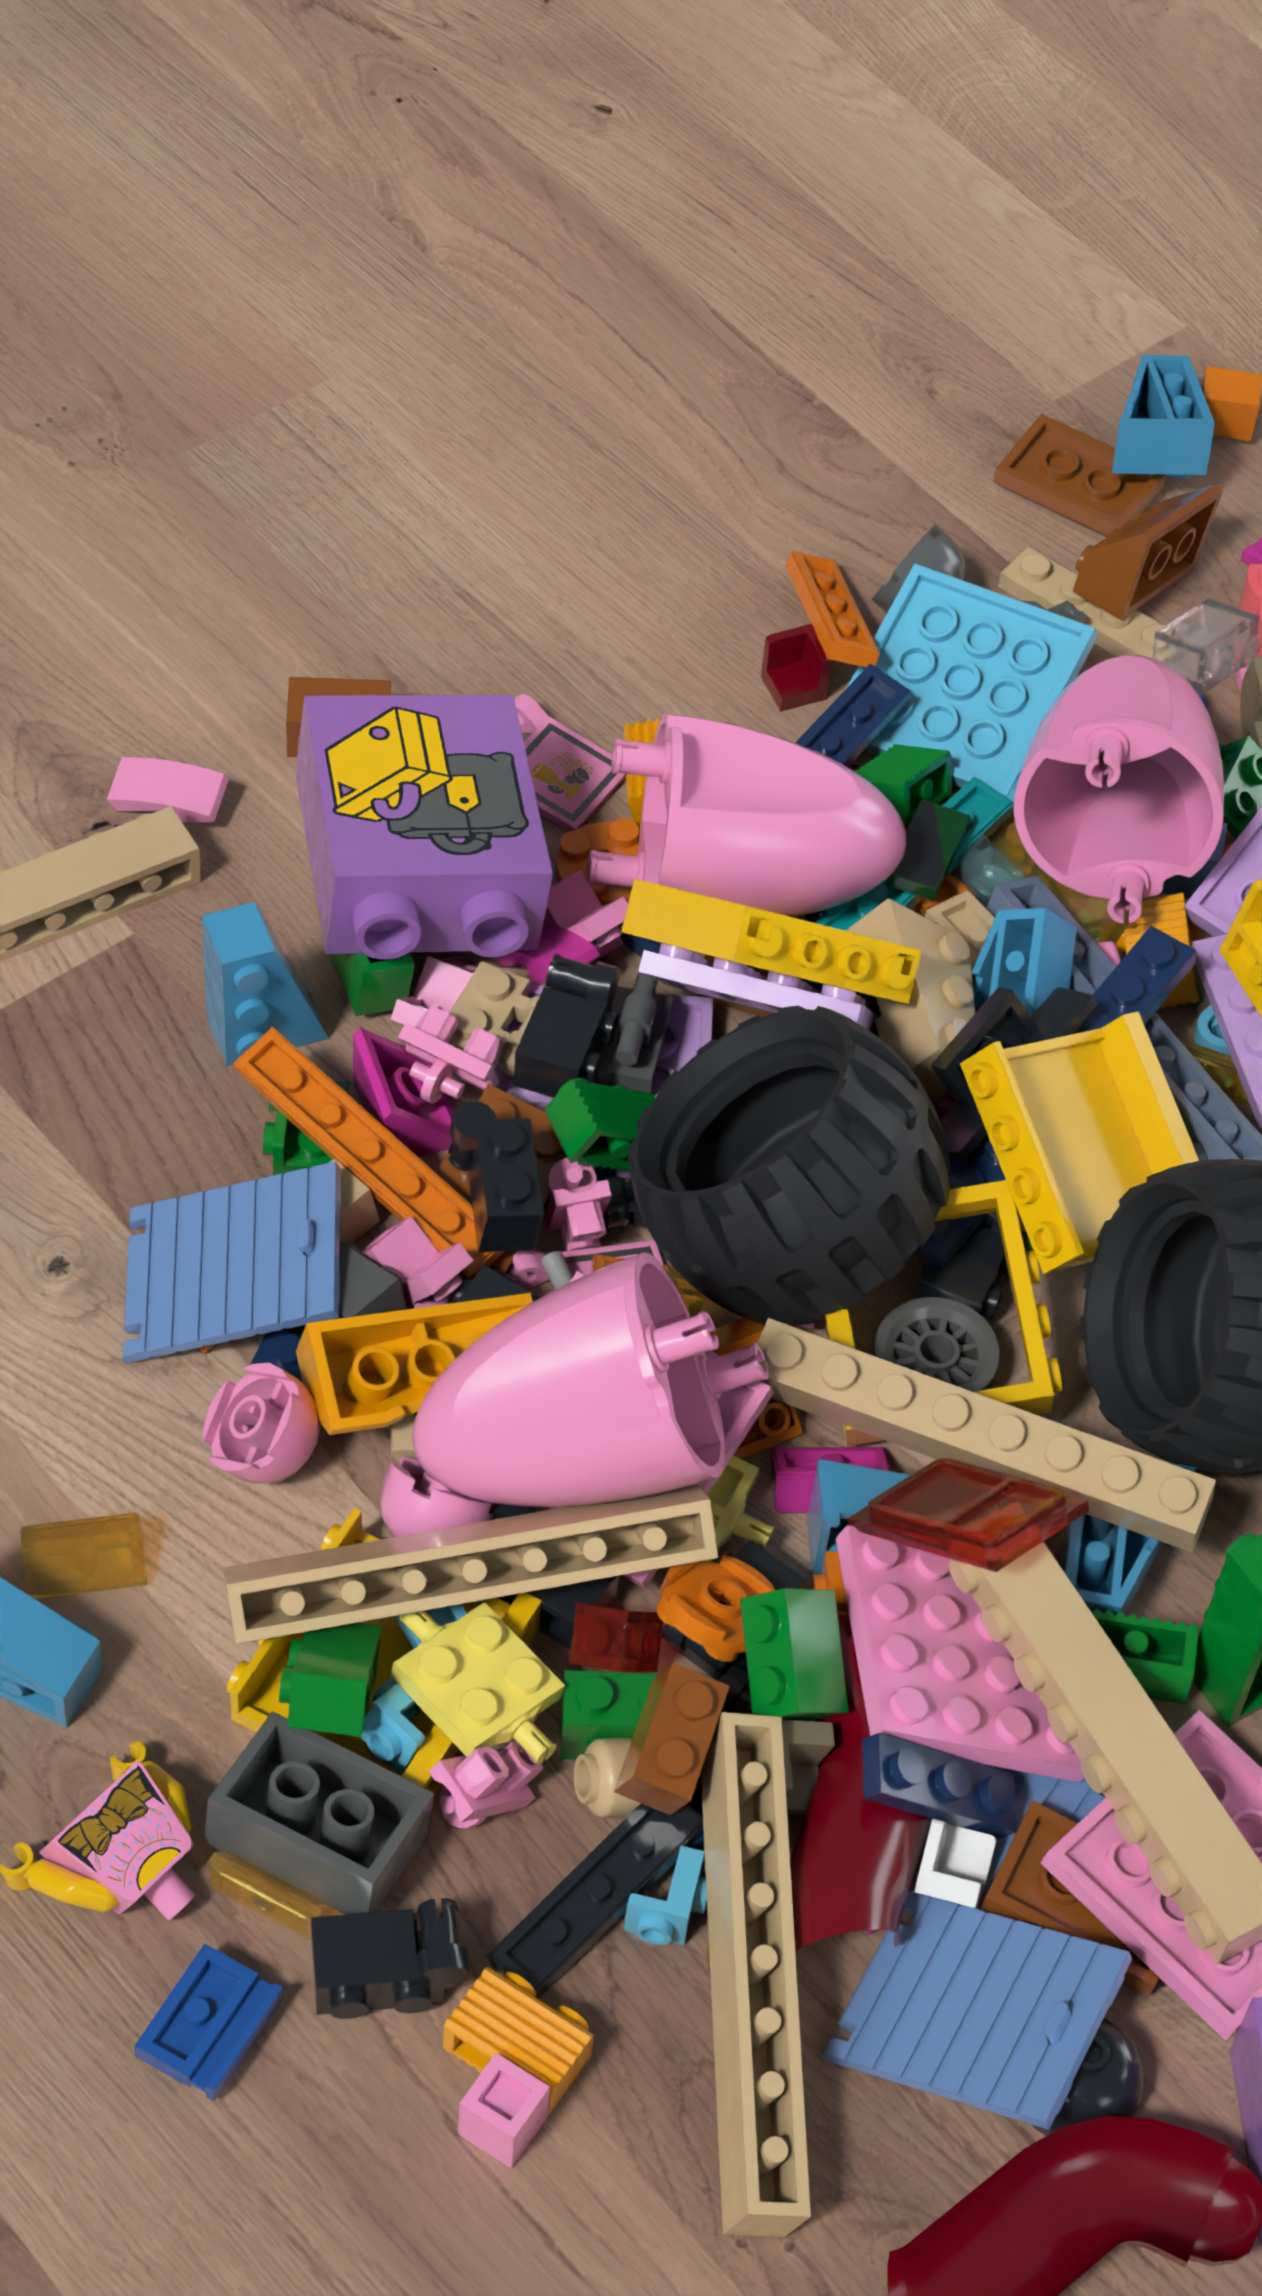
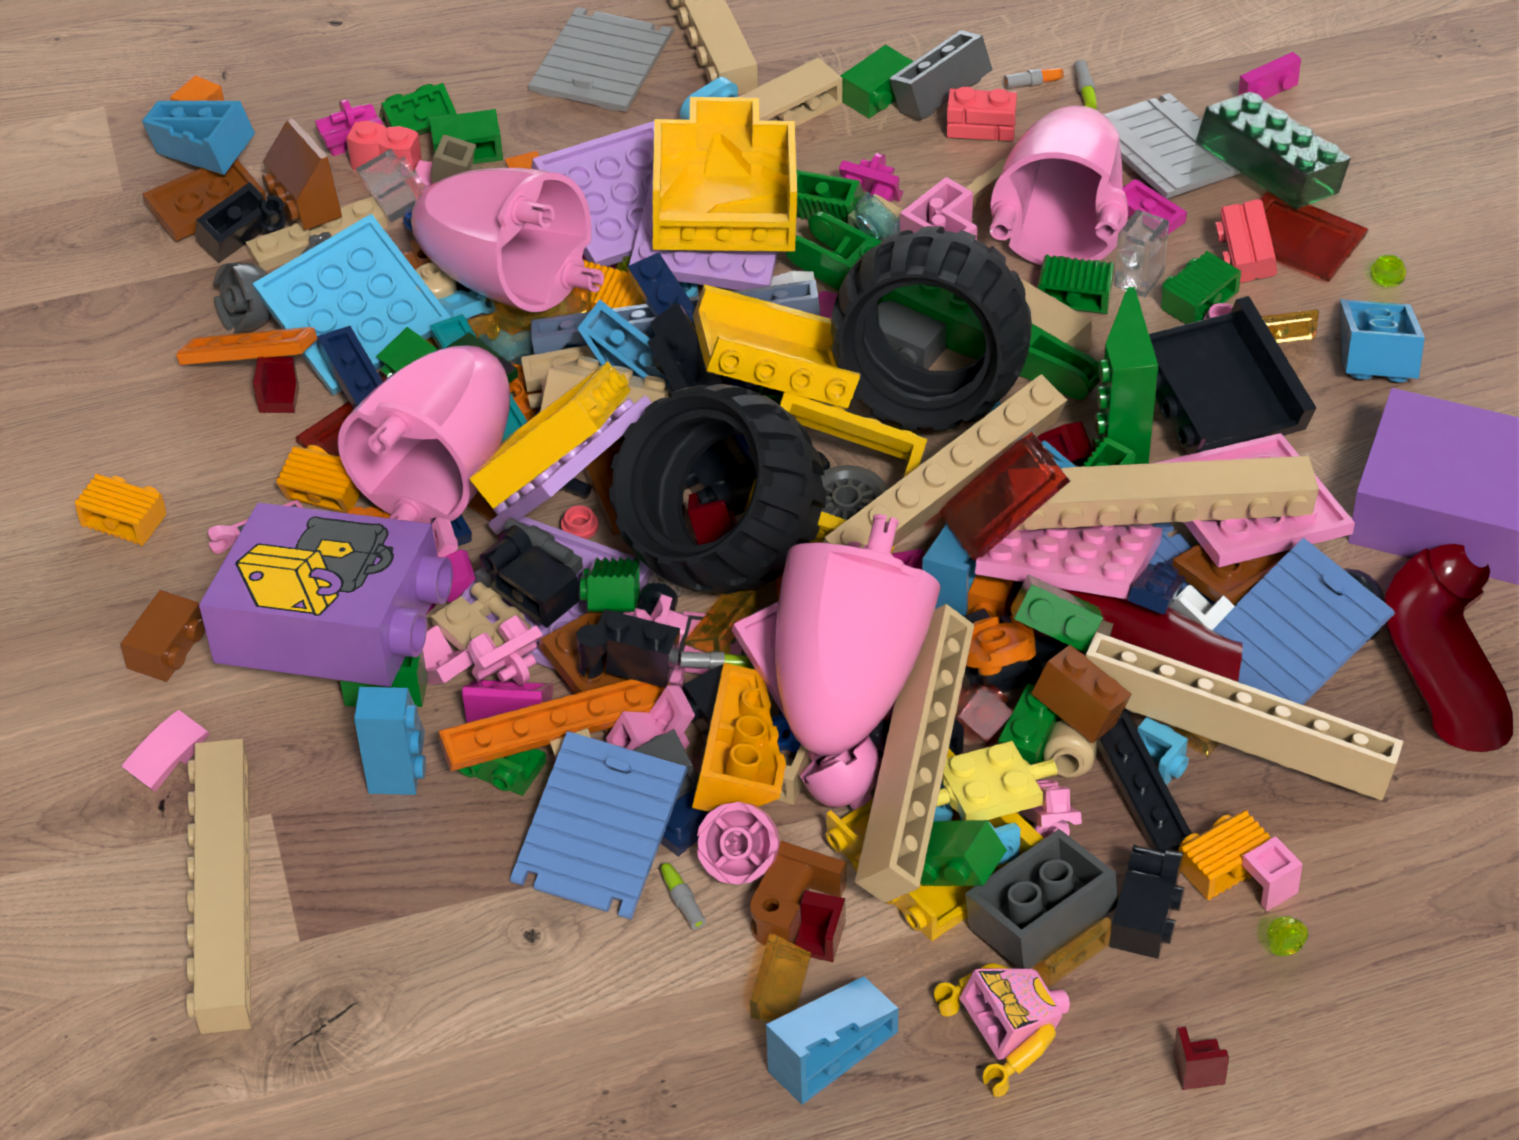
camera: 60 degrees left, 5 degrees down
blue plate [134,1943,283,2101] -> none
none -> light orange brick [75,473,167,546]
none -> black hinge [196,182,286,263]
none -> light grey piece [661,863,706,930]
none -> dark orange piece [750,841,847,953]
none -> dark red panel [794,890,846,962]
none -> dark red panel [1036,422,1093,463]
none -> dark red panel [1173,1026,1229,1090]
none -> clear neon green plate [1266,916,1308,956]

